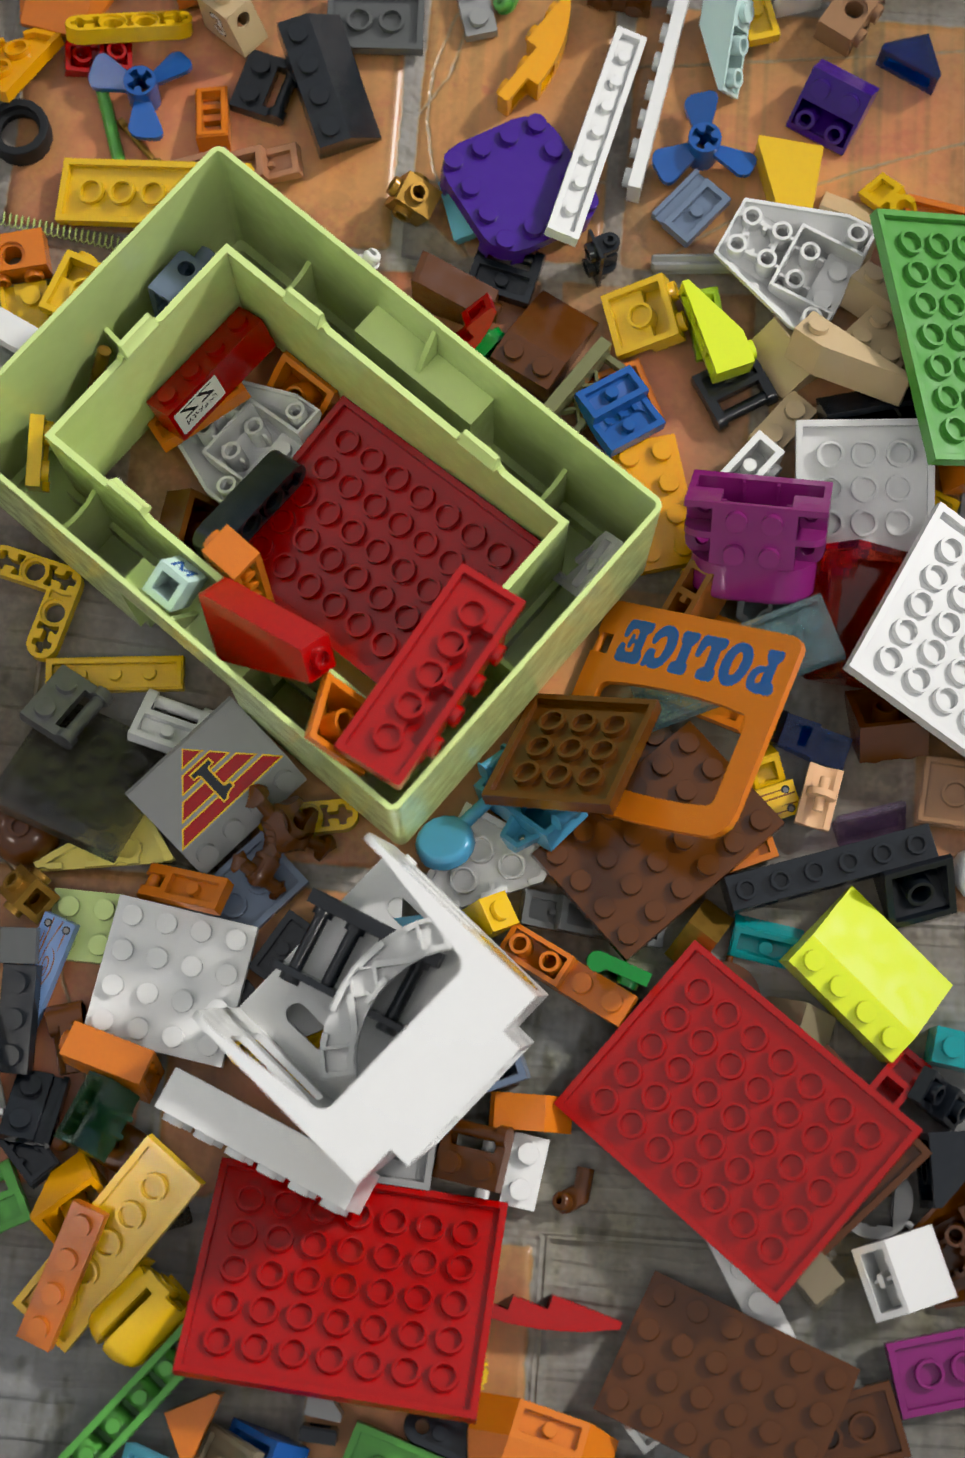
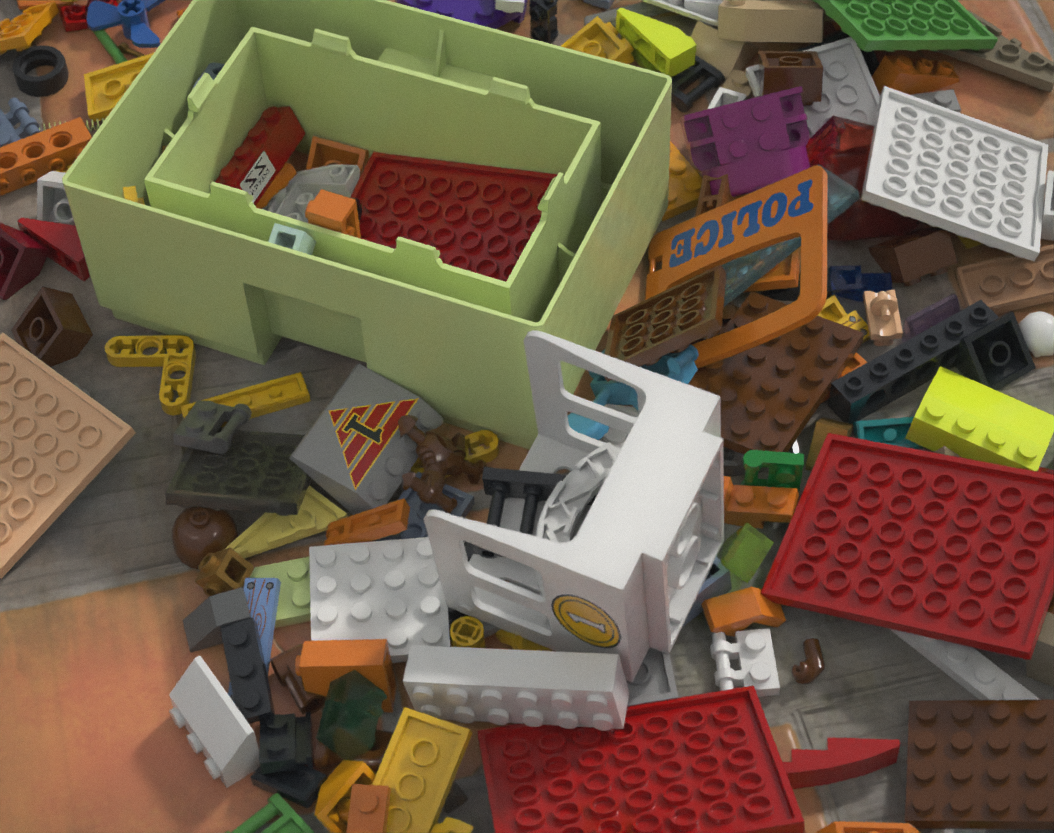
camera: 15 degrees left, 25 degrees down
white plate [127,688,214,754] -> none
red slope [198,577,337,684] -> none
orange slope [304,672,366,776] -> none
red plate [334,563,526,791] -> none
reddish brown plate [432,1119,514,1194] -> none
none -> clear neon green slope [720,522,774,584]
none -> reddish brown slope [758,51,823,106]

